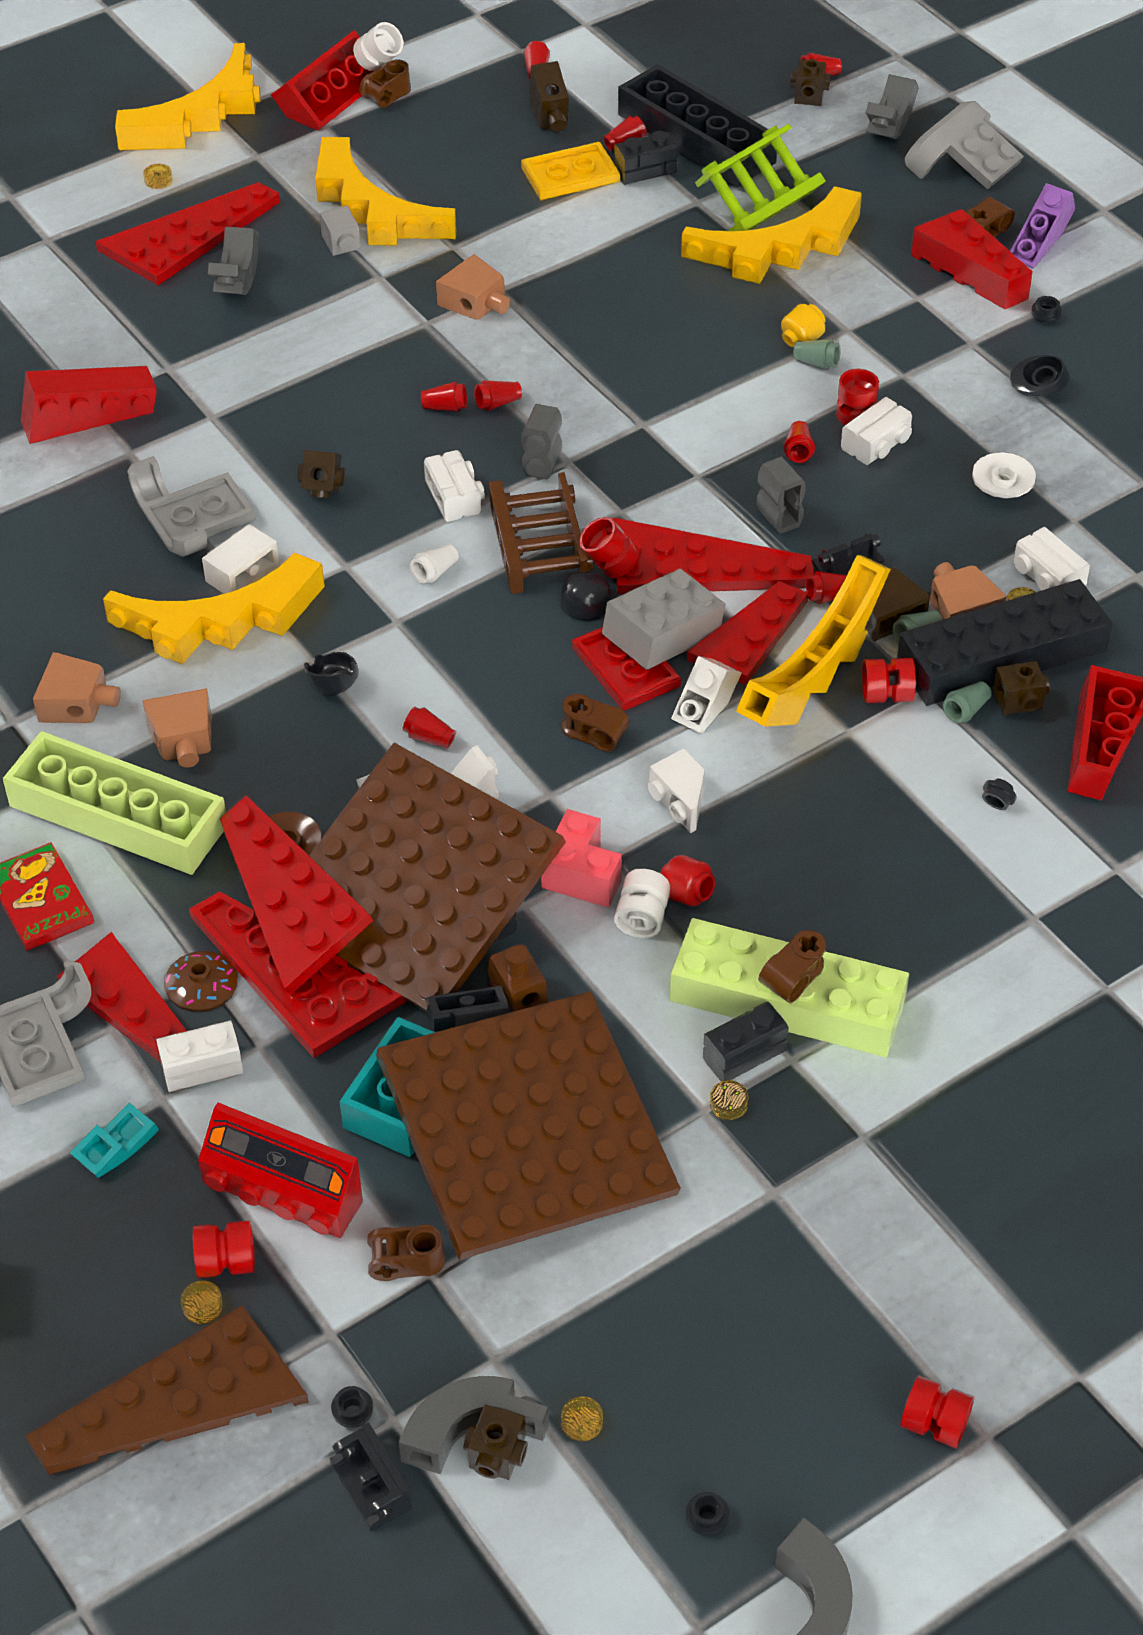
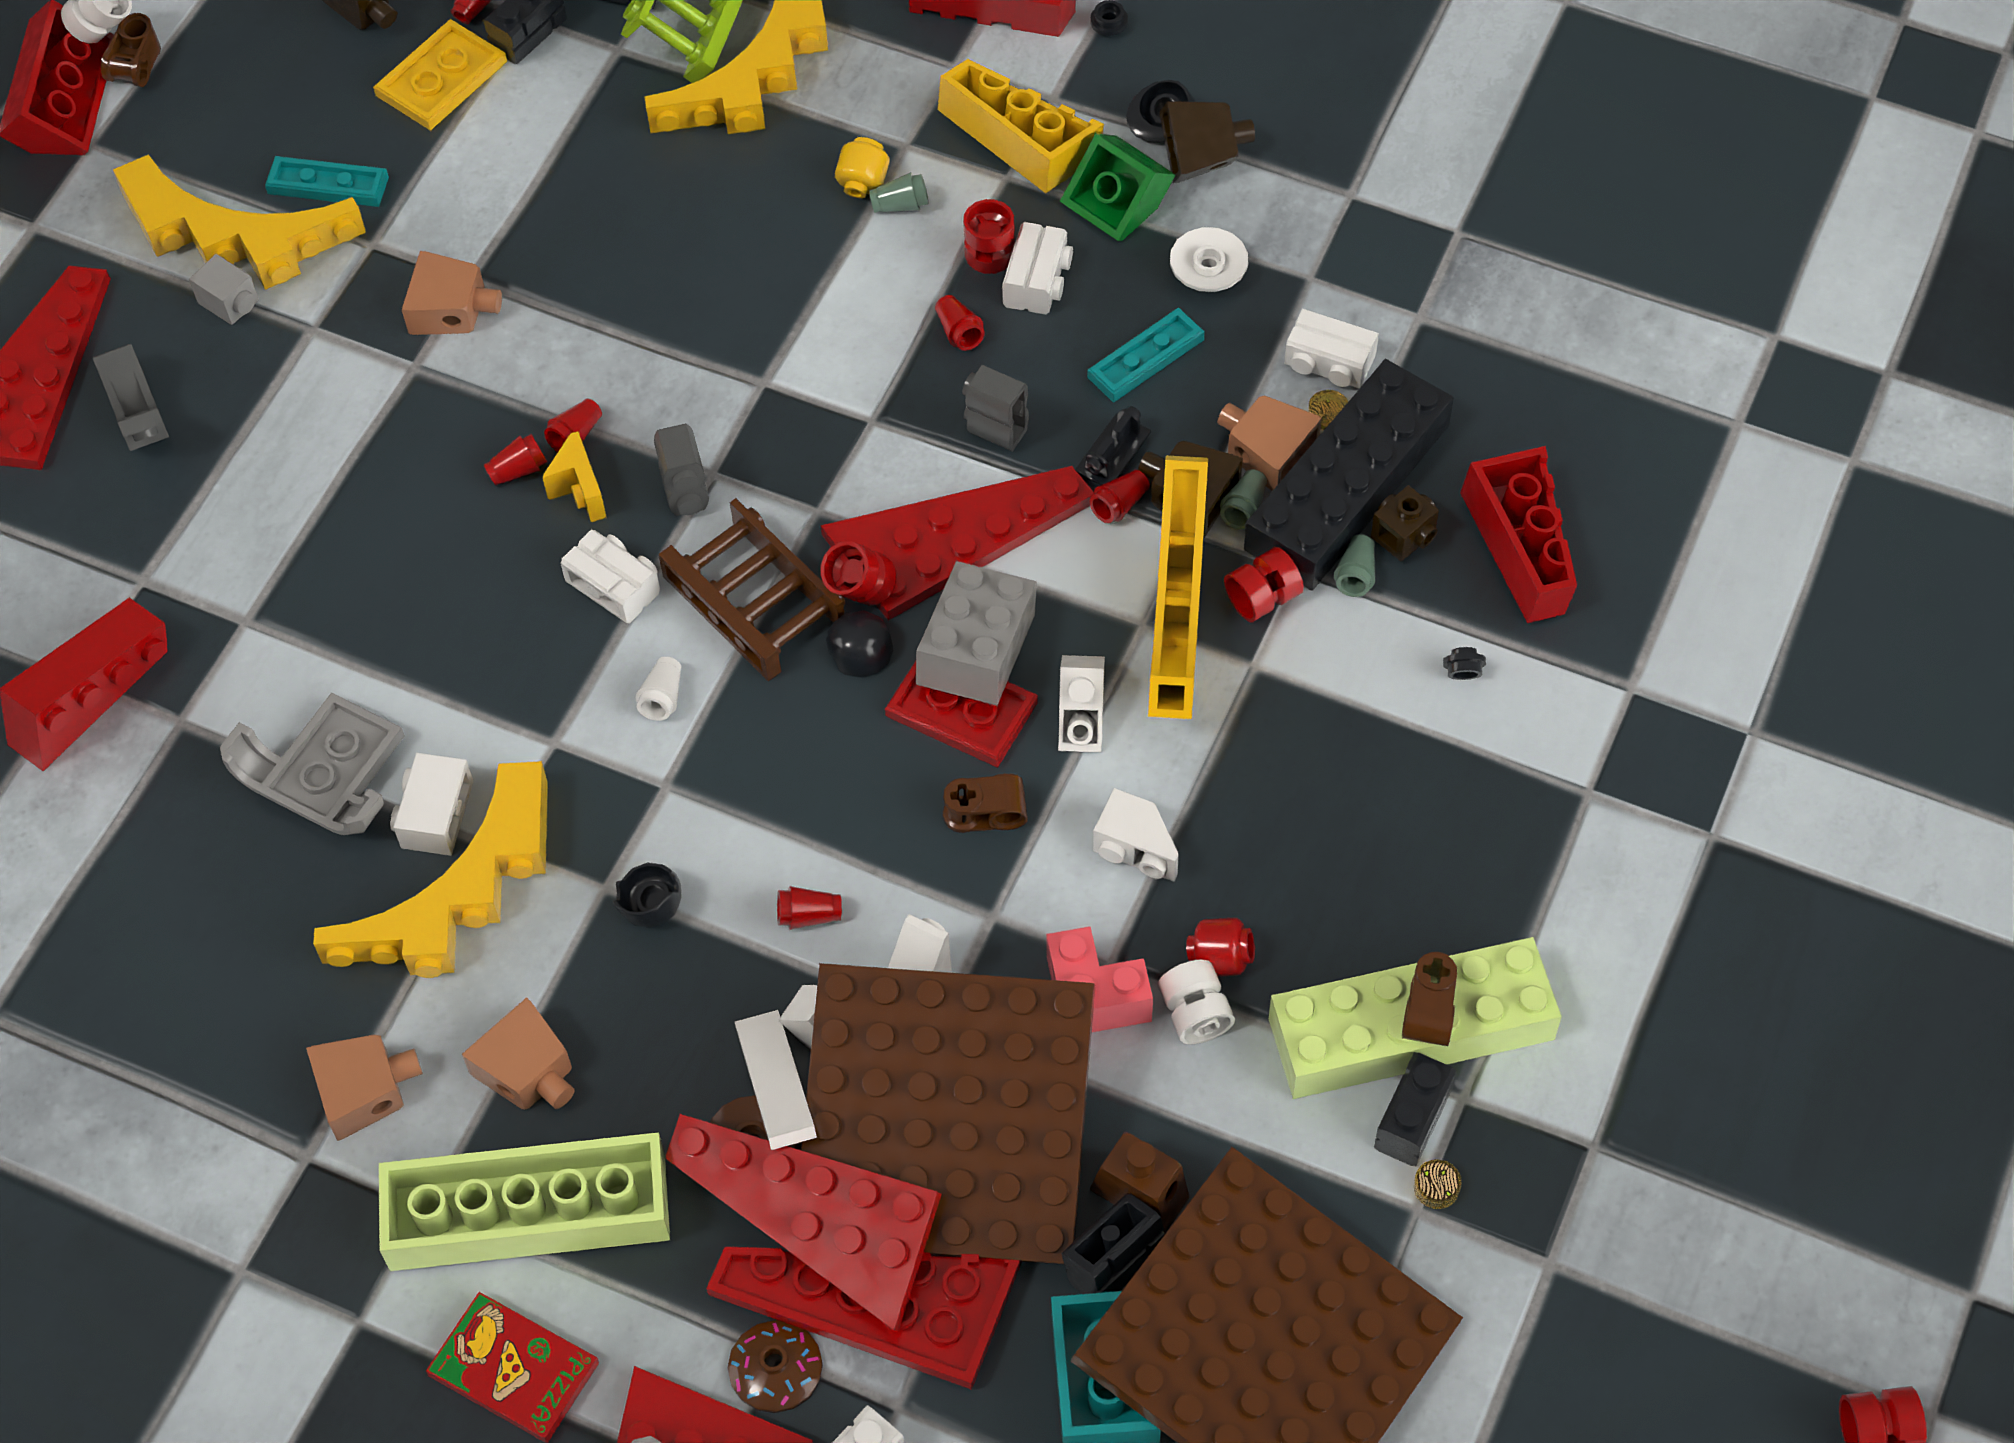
camera: 30 degrees left, 10 degrees up
dark brown brick [297,450,345,498] -> none
red wing [687,581,808,685] -> none
none -> teal tile [265,156,389,207]
none -> yellow slope [543,431,607,522]
none -> white tile [735,1010,817,1150]
none -> yellow wedge [938,59,1104,193]
none -> green slope [1060,133,1176,241]
none -> teal tile [1087,307,1205,403]
none -> dark brown torso [1159,101,1255,184]

